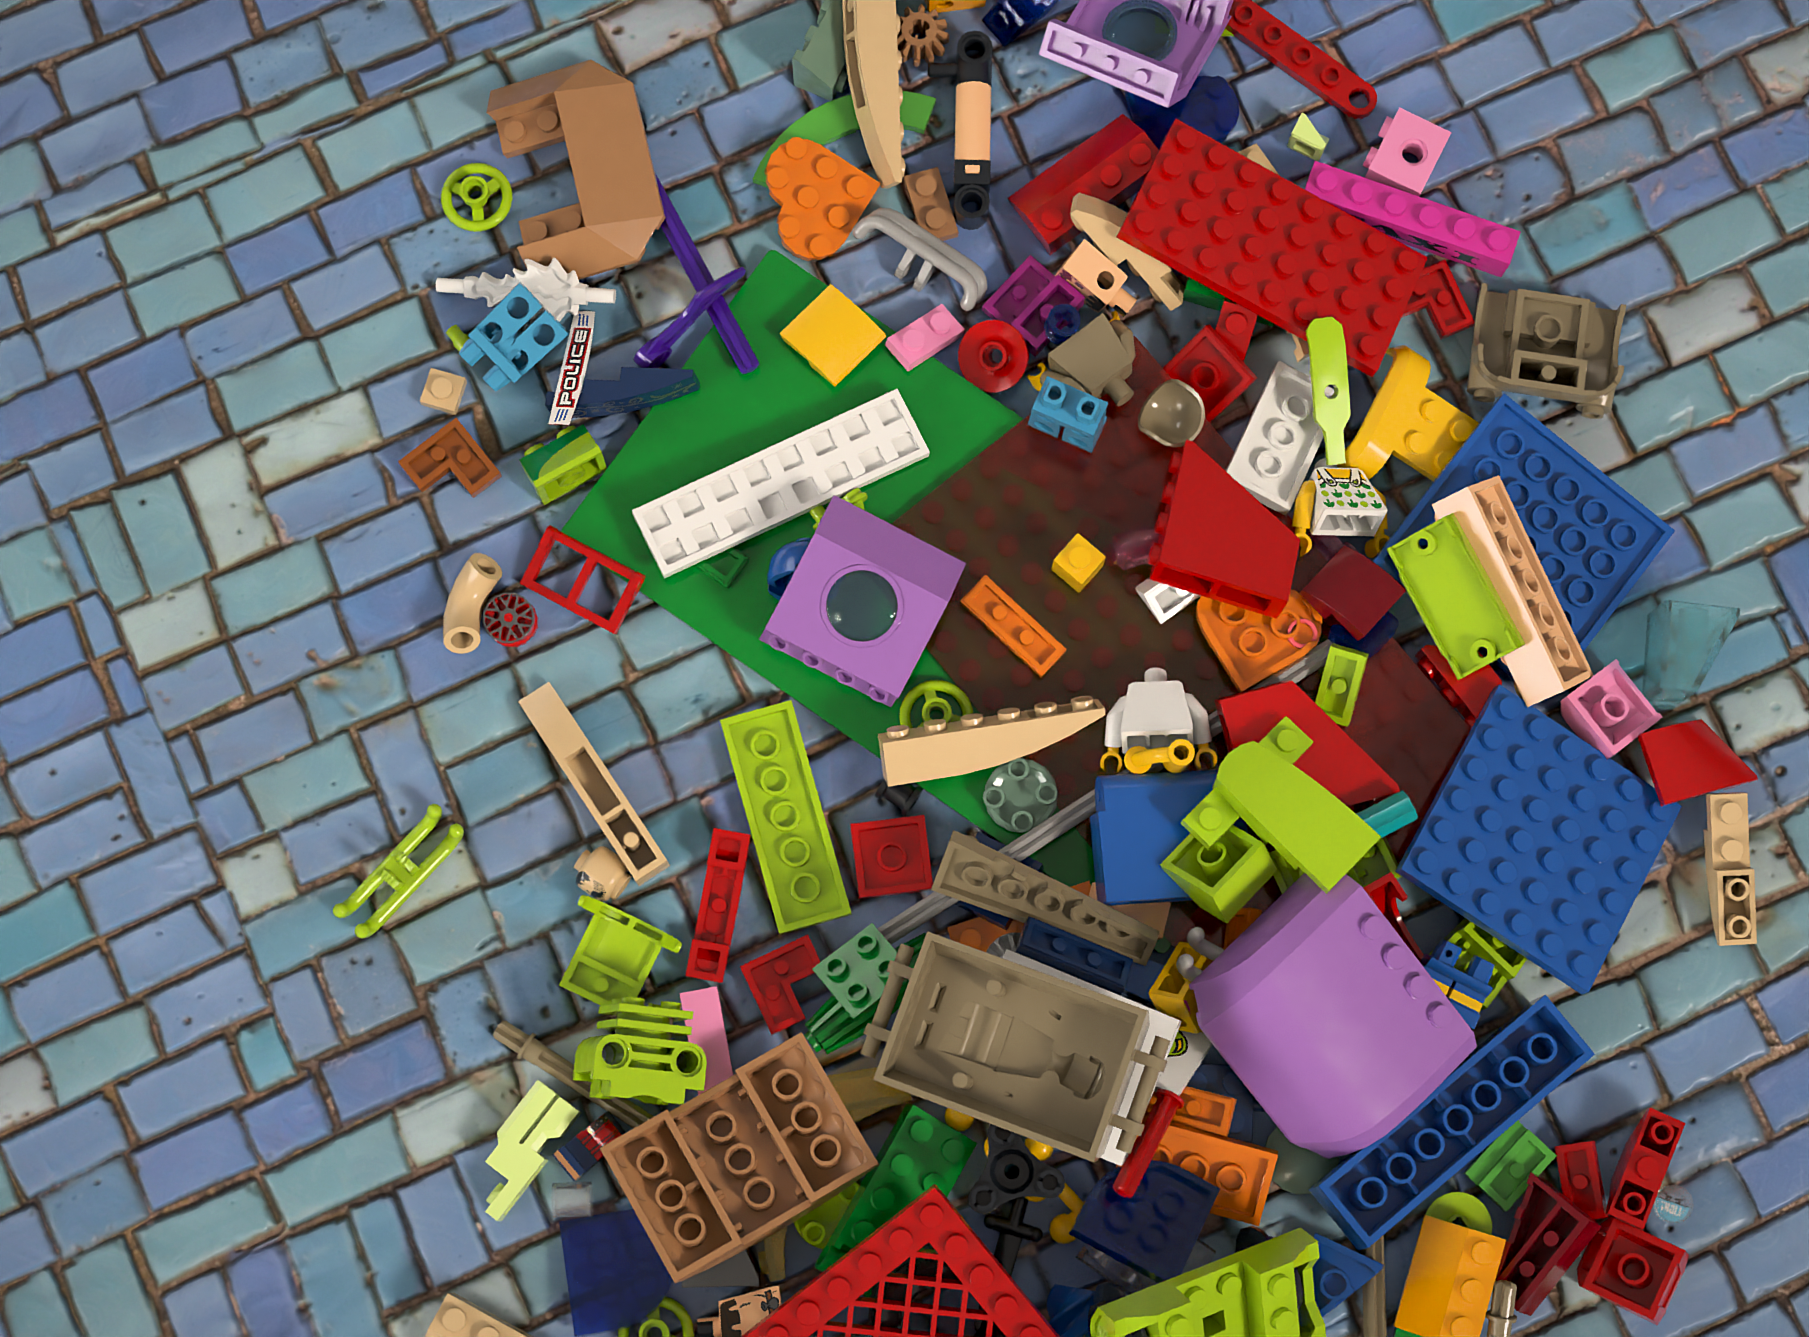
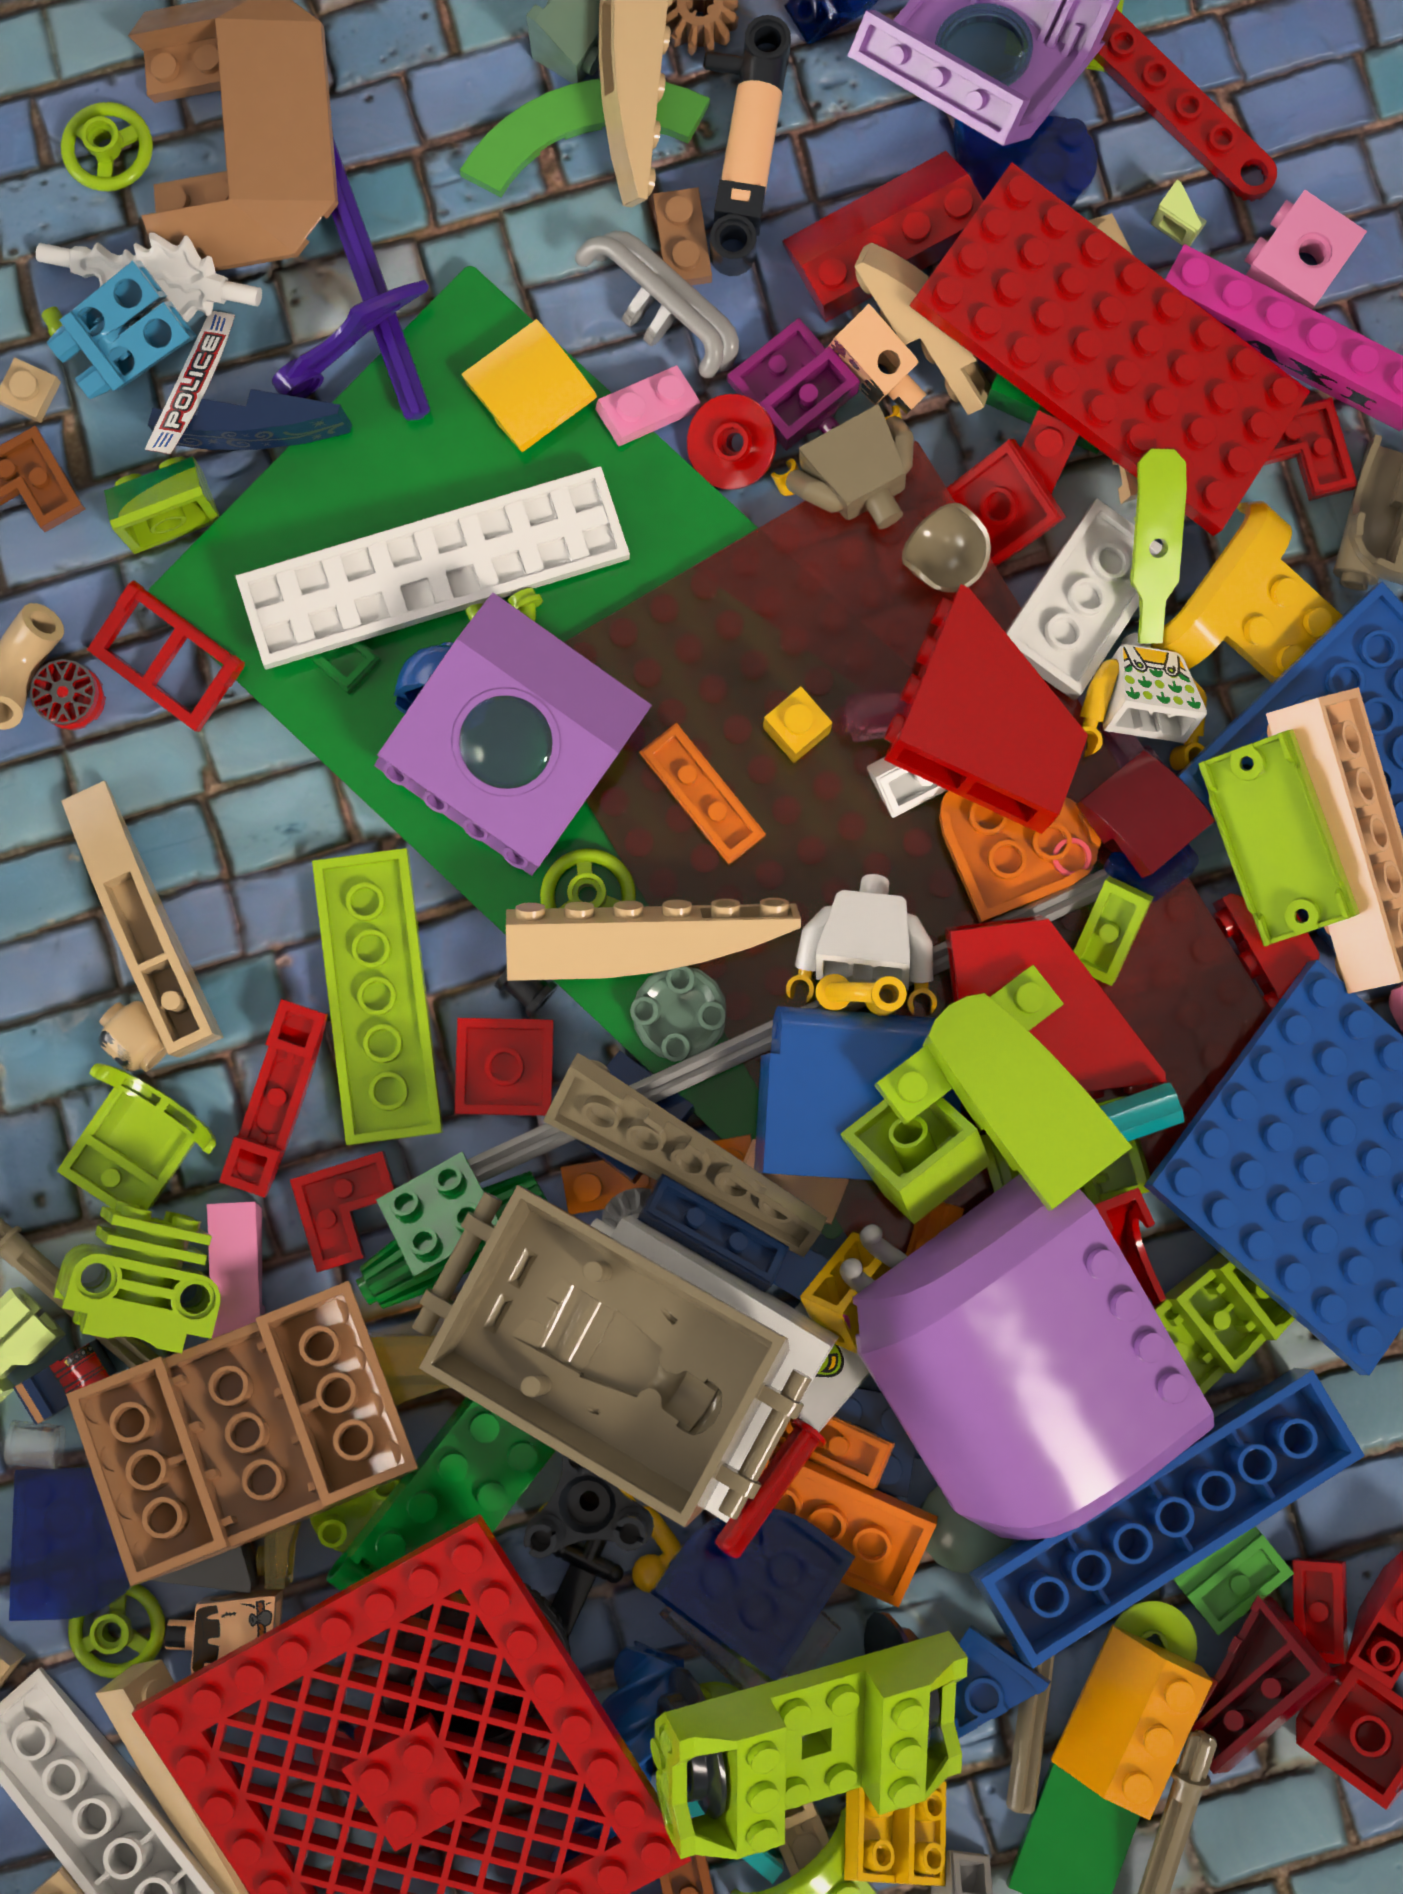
camera: 10 degrees right, 5 degrees up
orange plate [765,137,881,261] -> none
dark azure hips [1027,376,1108,453] -> none
clear blue bush [1044,304,1080,344] -> none
blue hips [1420,938,1494,1029] -> none

